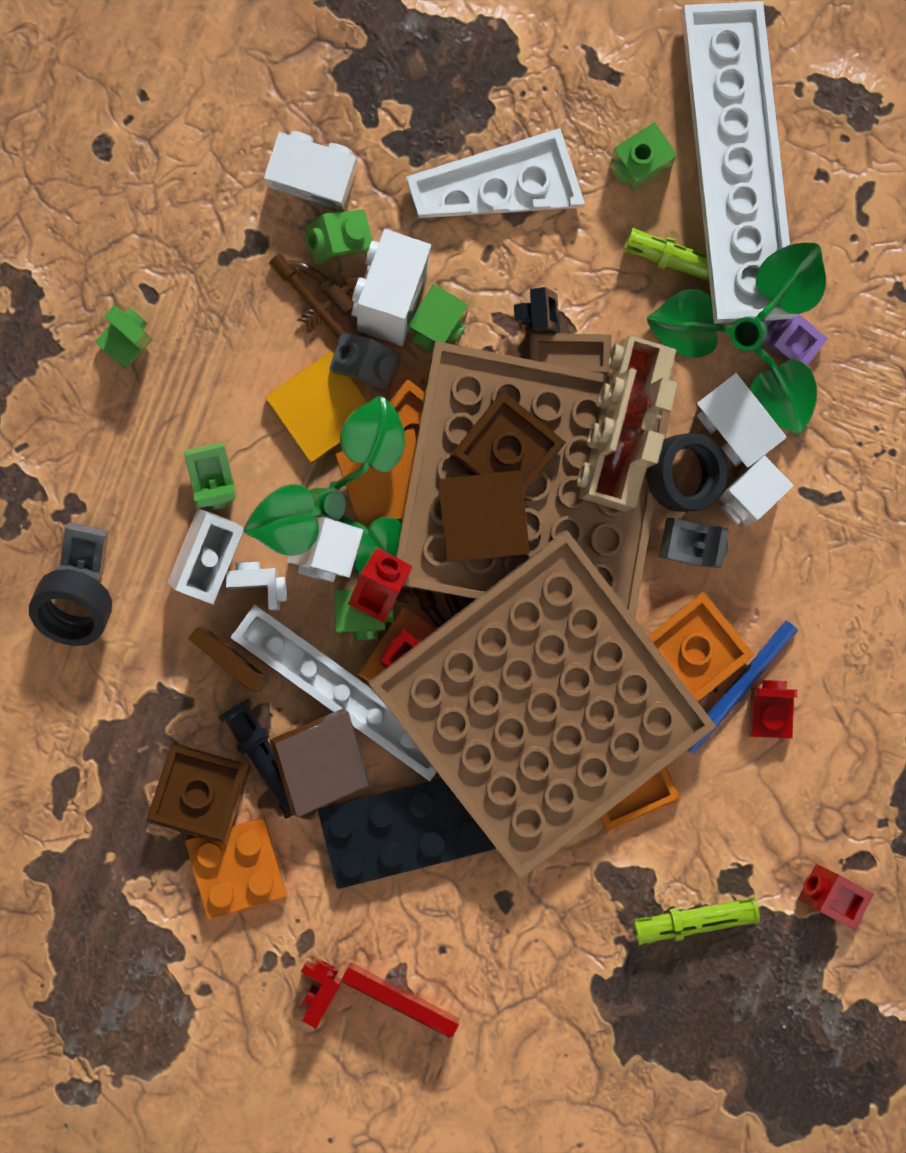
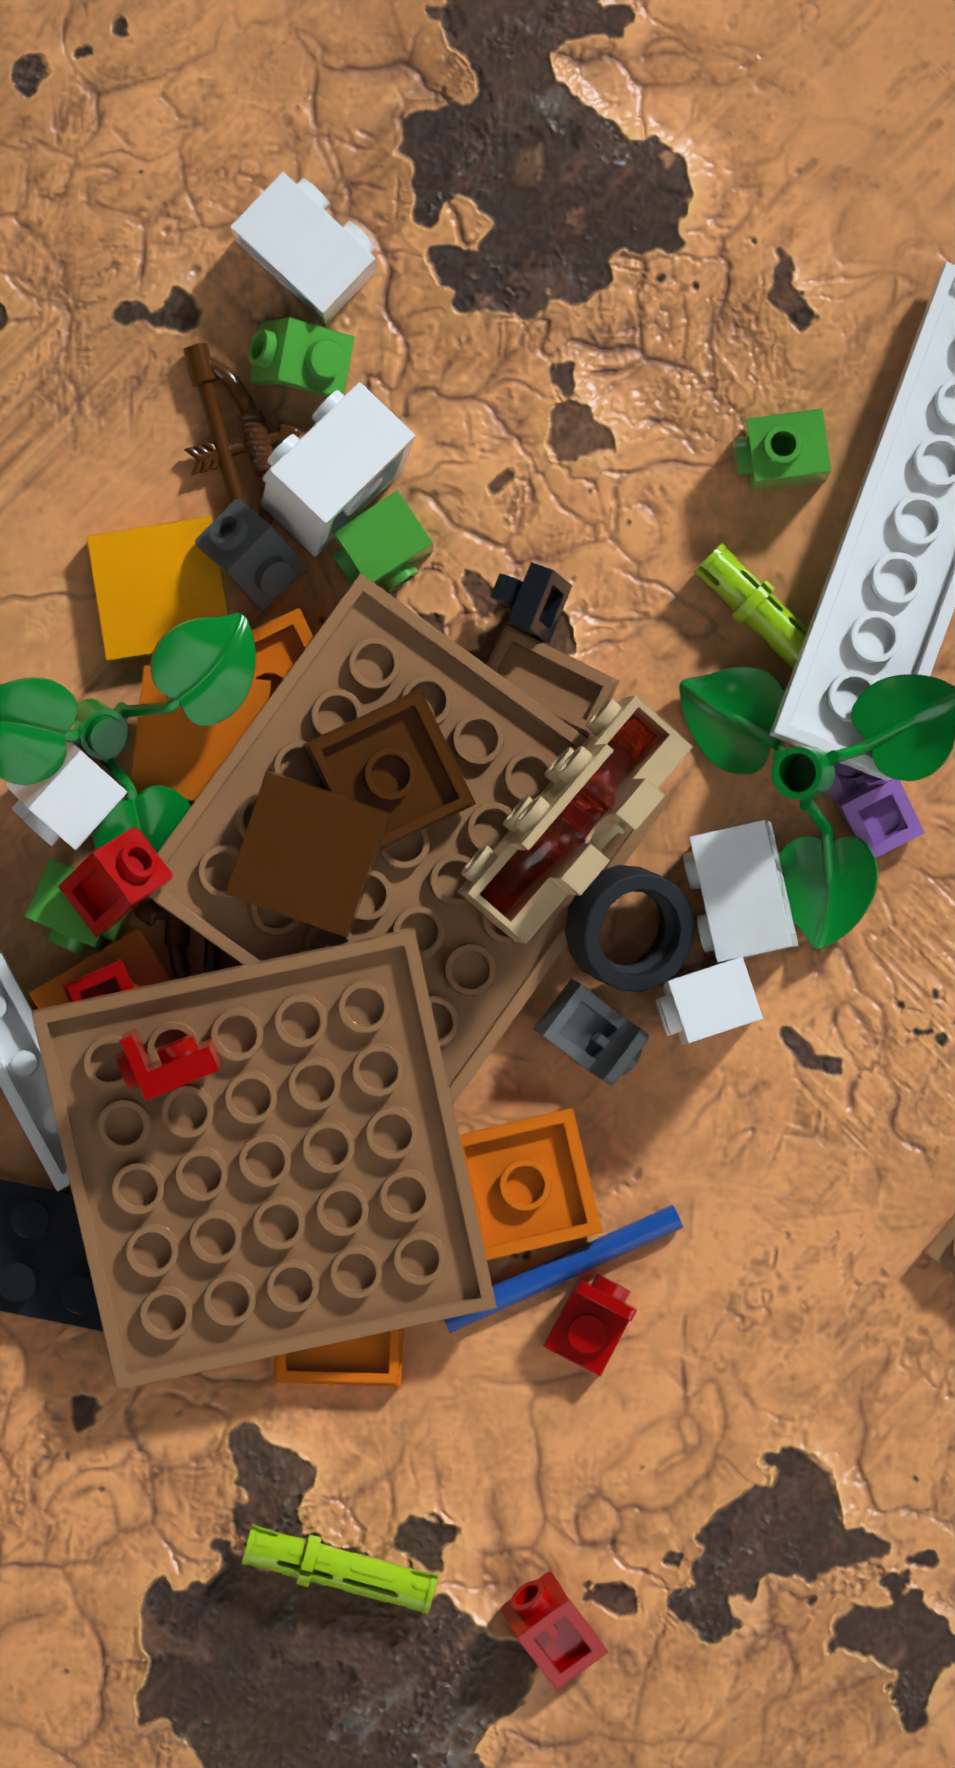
camera: 25 degrees right, 0 degrees up
white wing [406,128,585,218] -> none
none -> red bracket [115,1028,221,1101]

